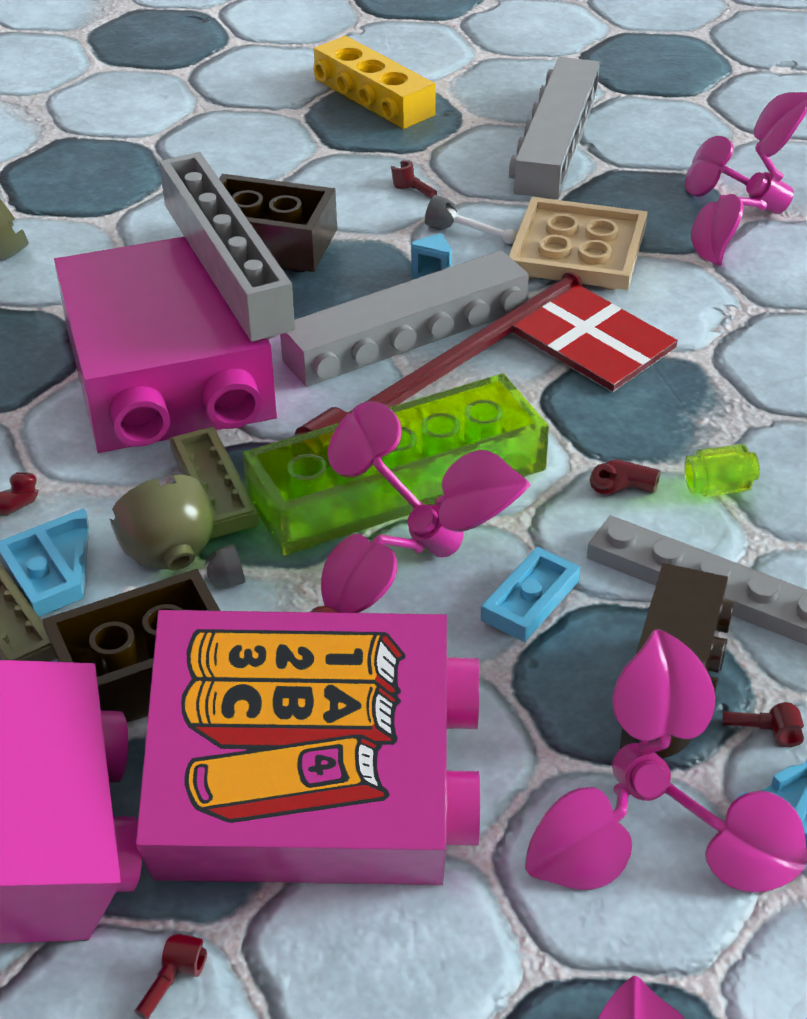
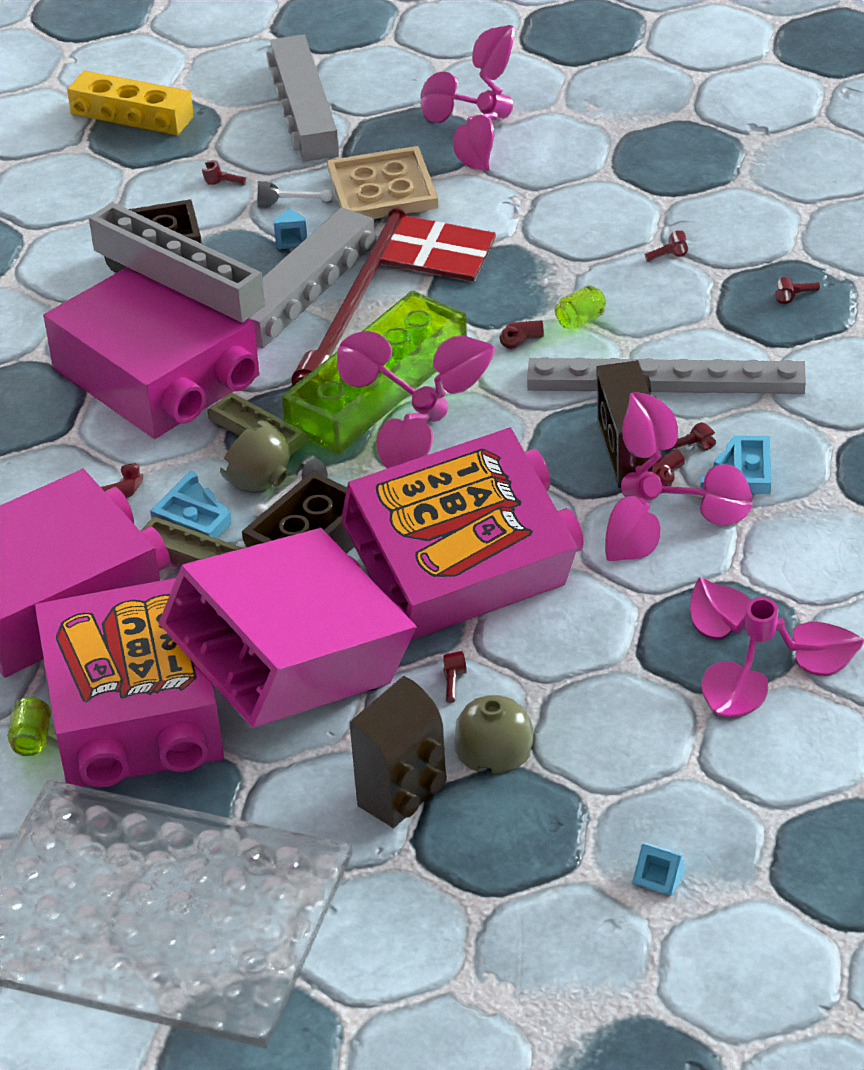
camera: 25 degrees left, 0 degrees up
medium azure plate [481,547,581,642] -> none
none -> dark red arm [649,449,685,487]

